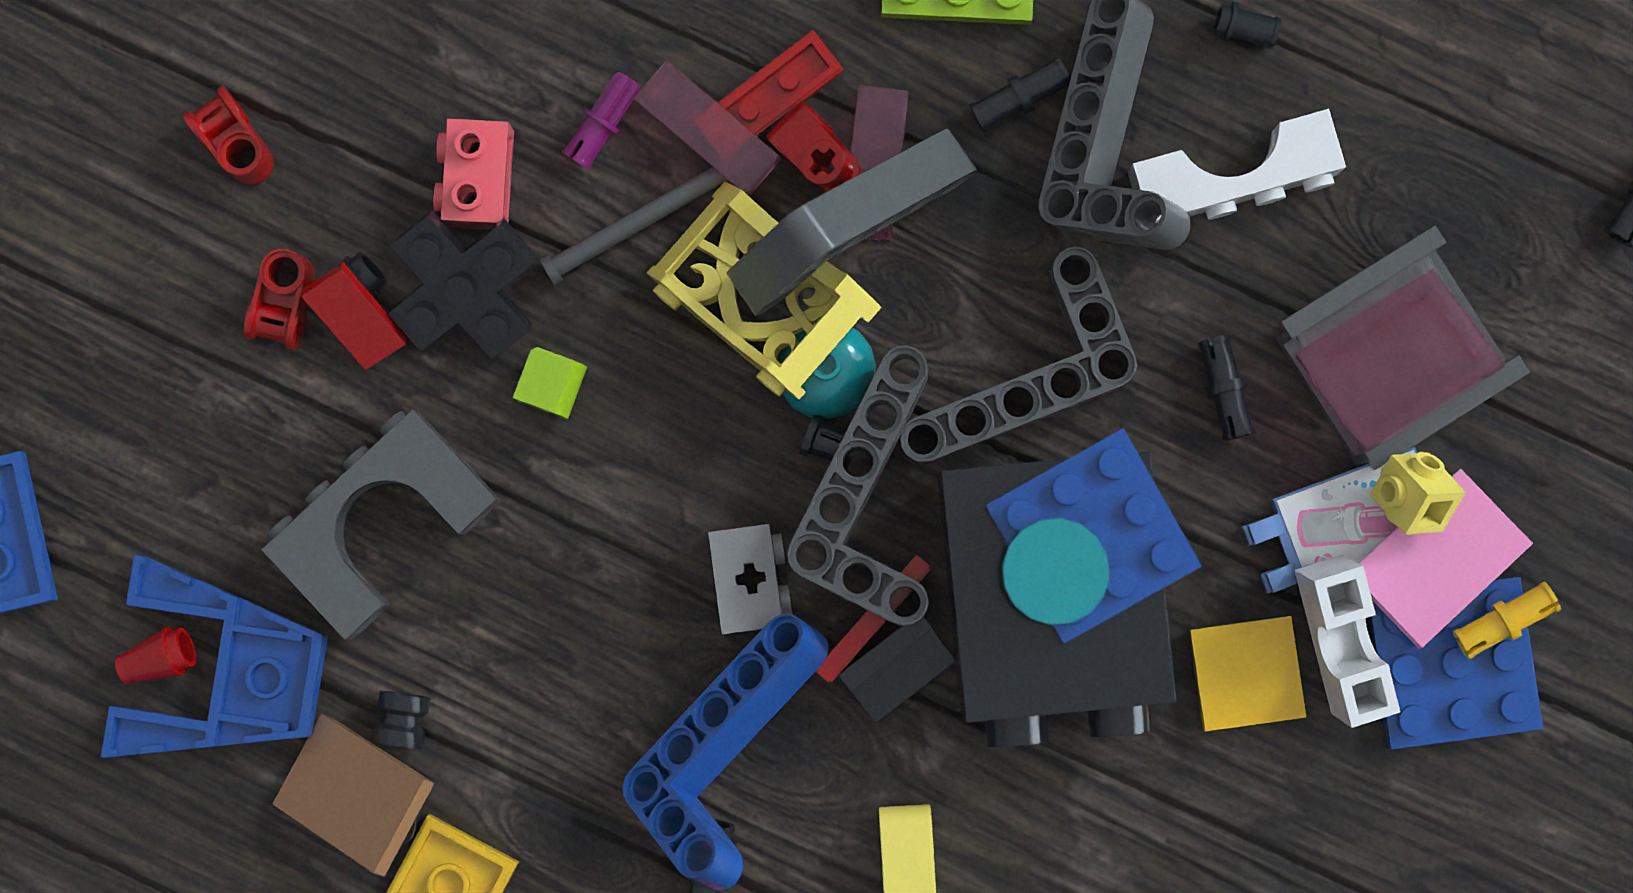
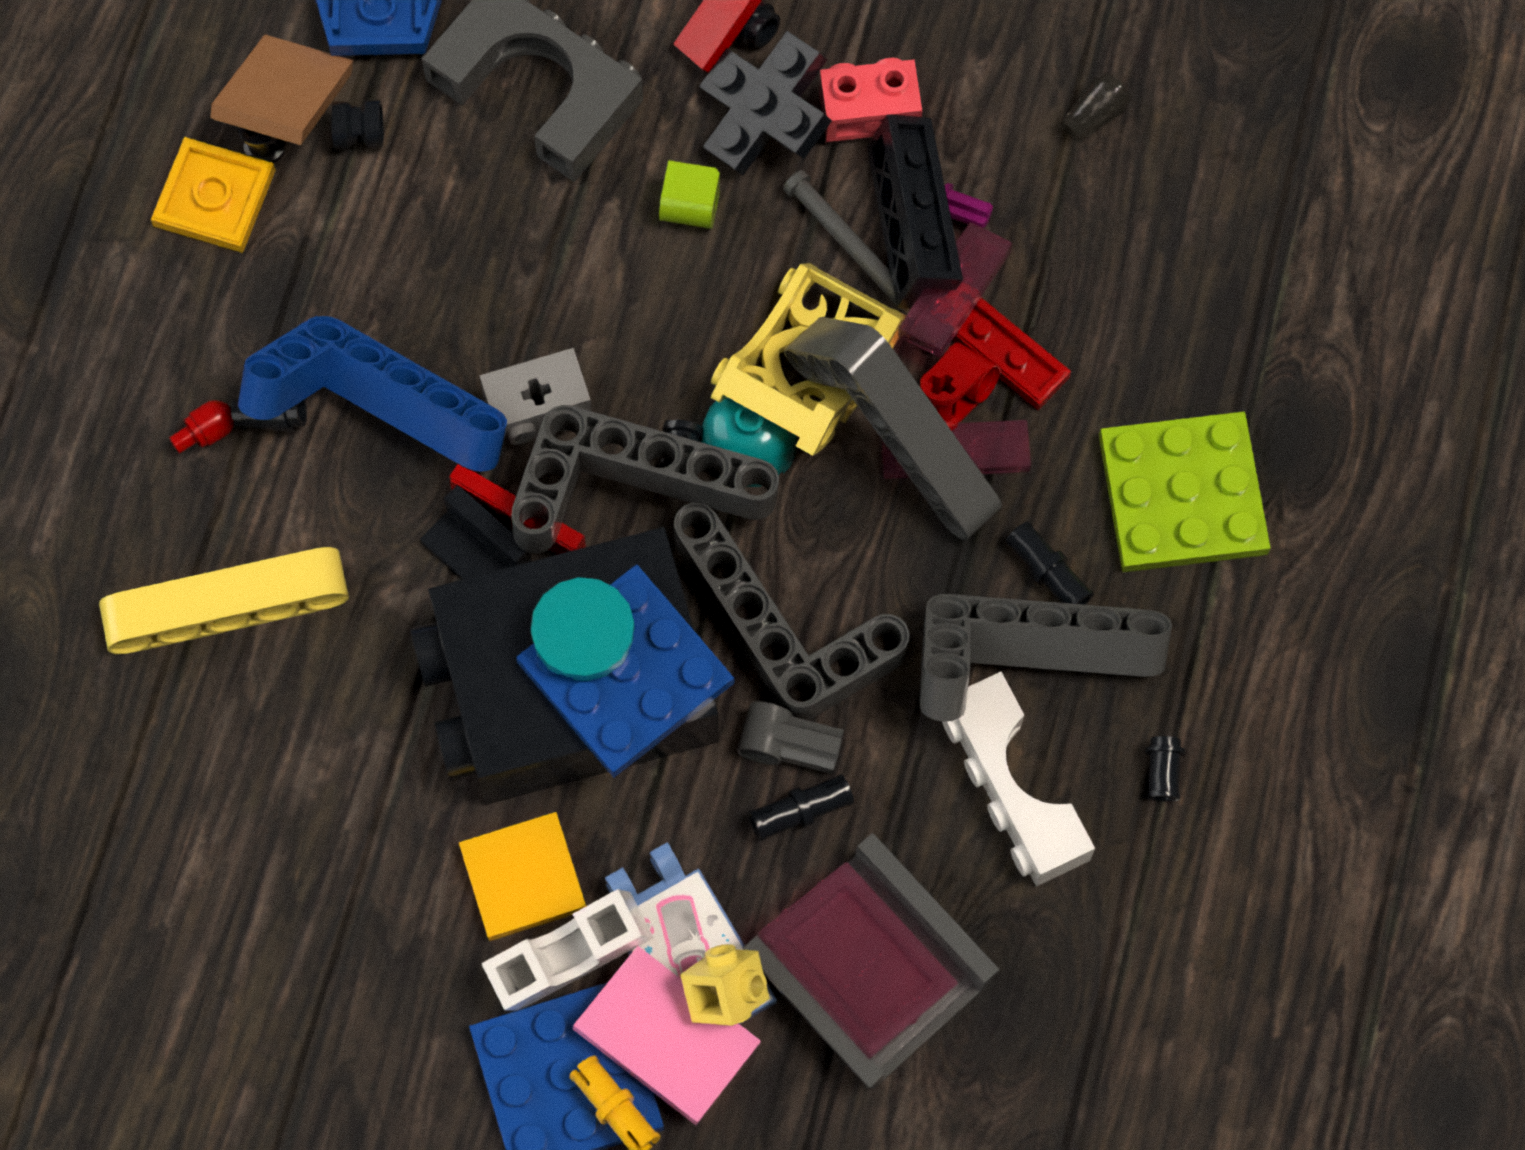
camera: 75 degrees right, 15 degrees down
none -> dark grey piece [737,701,844,774]
none -> black fence [867,114,963,309]

